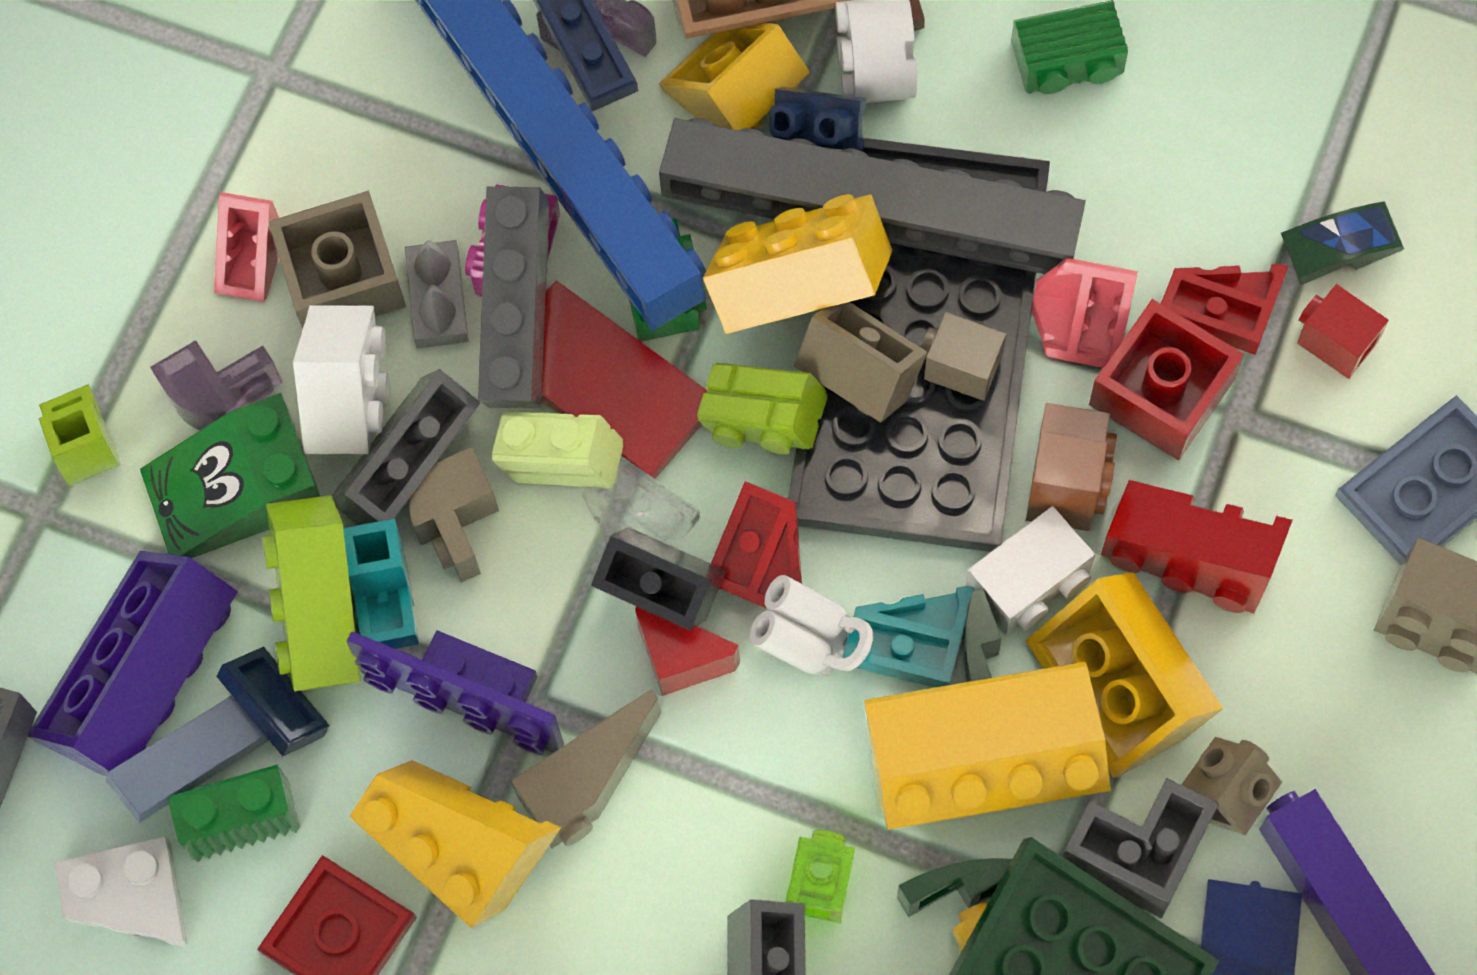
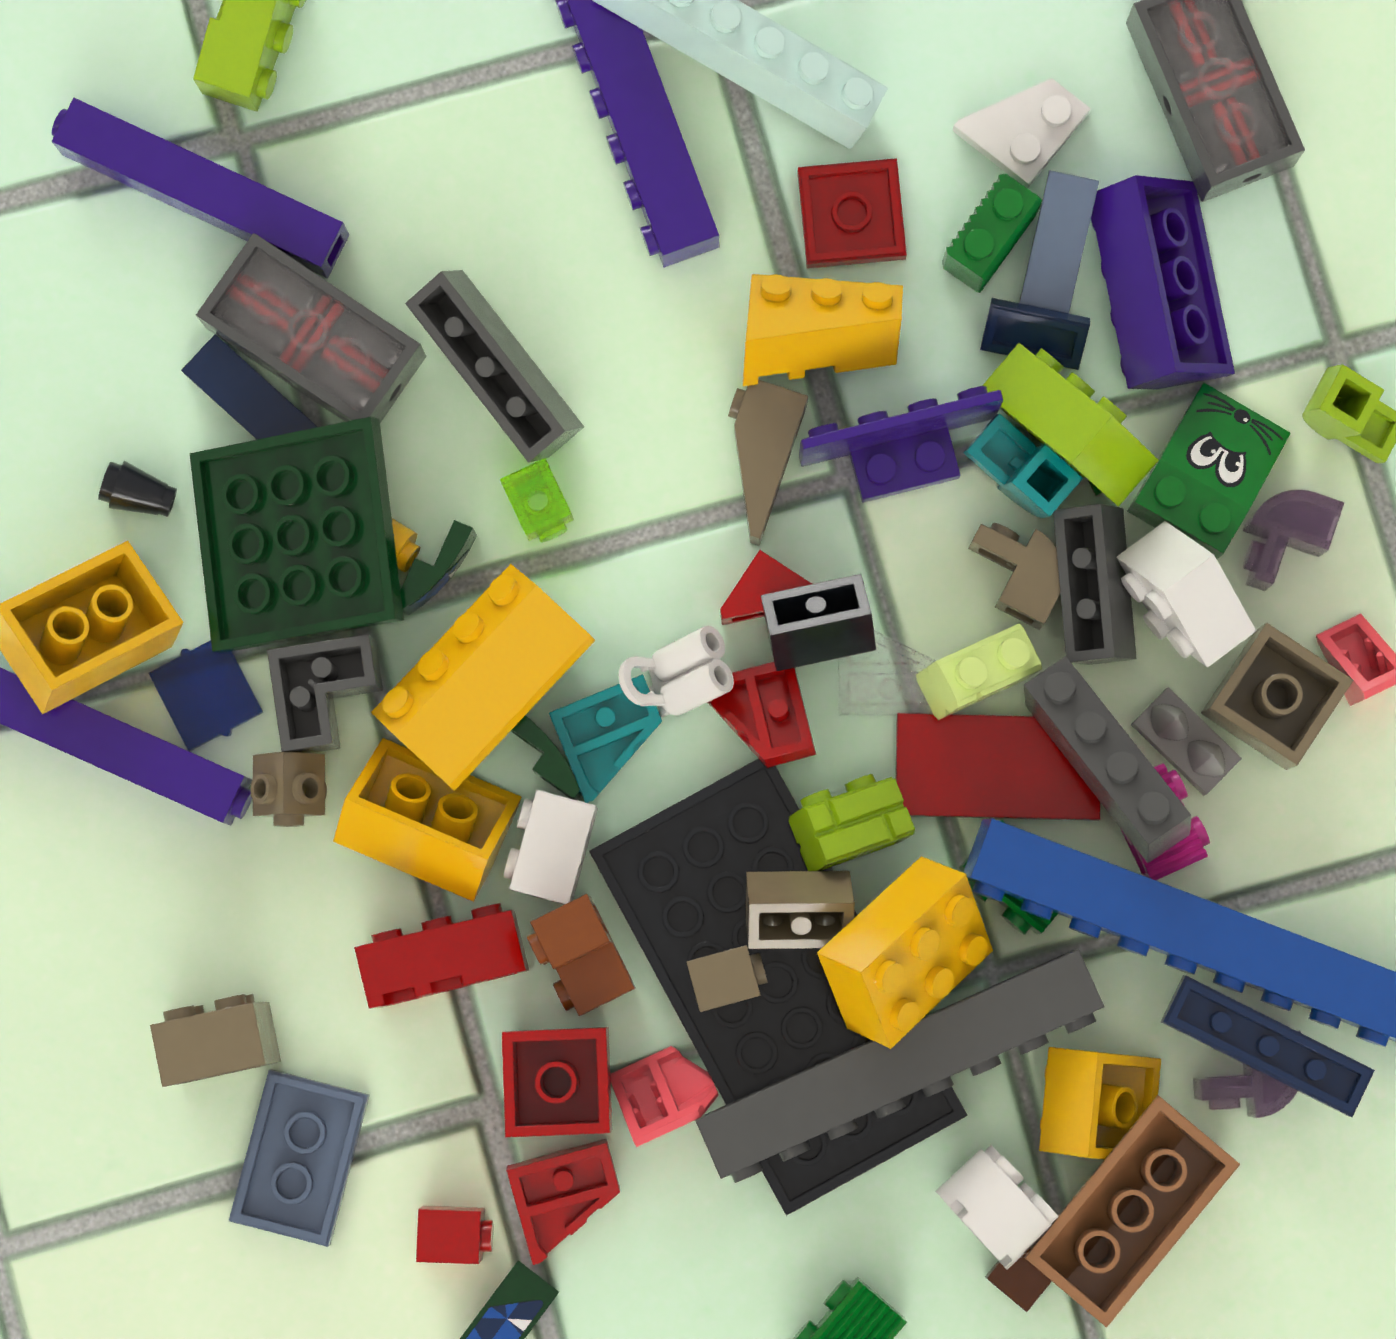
camera: 145 degrees right, 15 degrees up
dark blue hips [770,87,866,151] -> none

